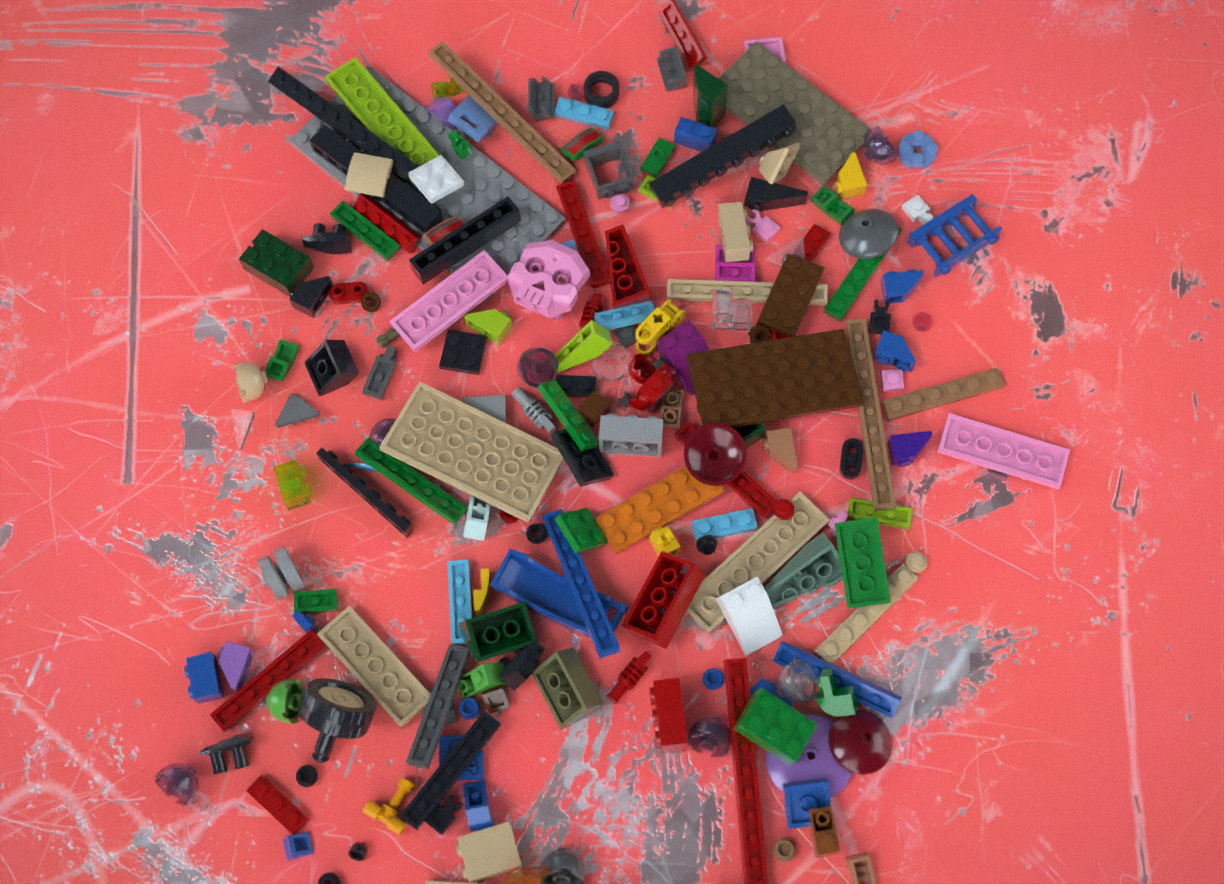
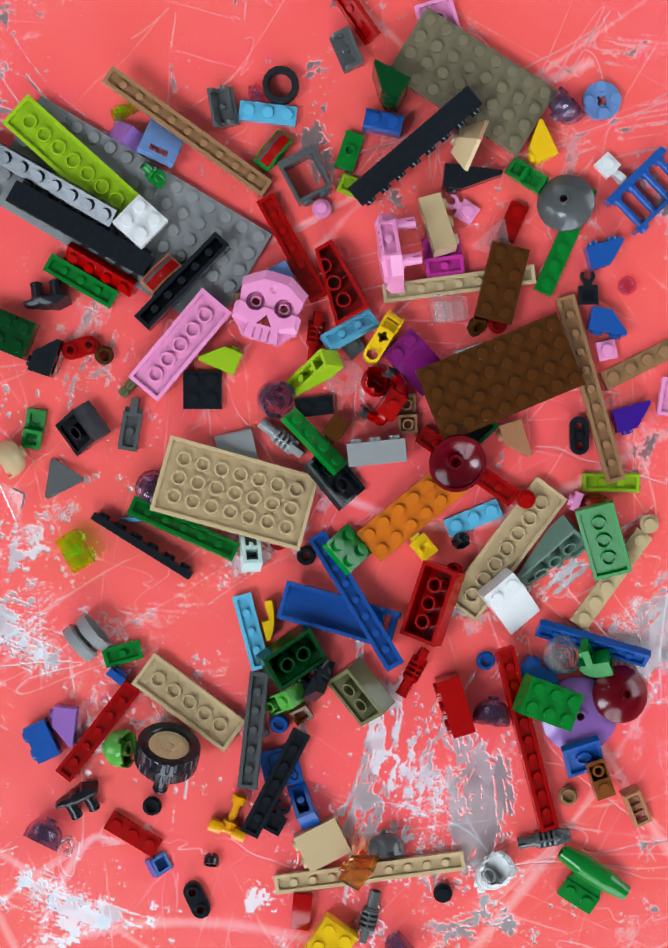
camera: 10 degrees left, 20 degrees up
tan slope [344,152,393,198] -> none
none -> bright pink brick [374,213,422,294]

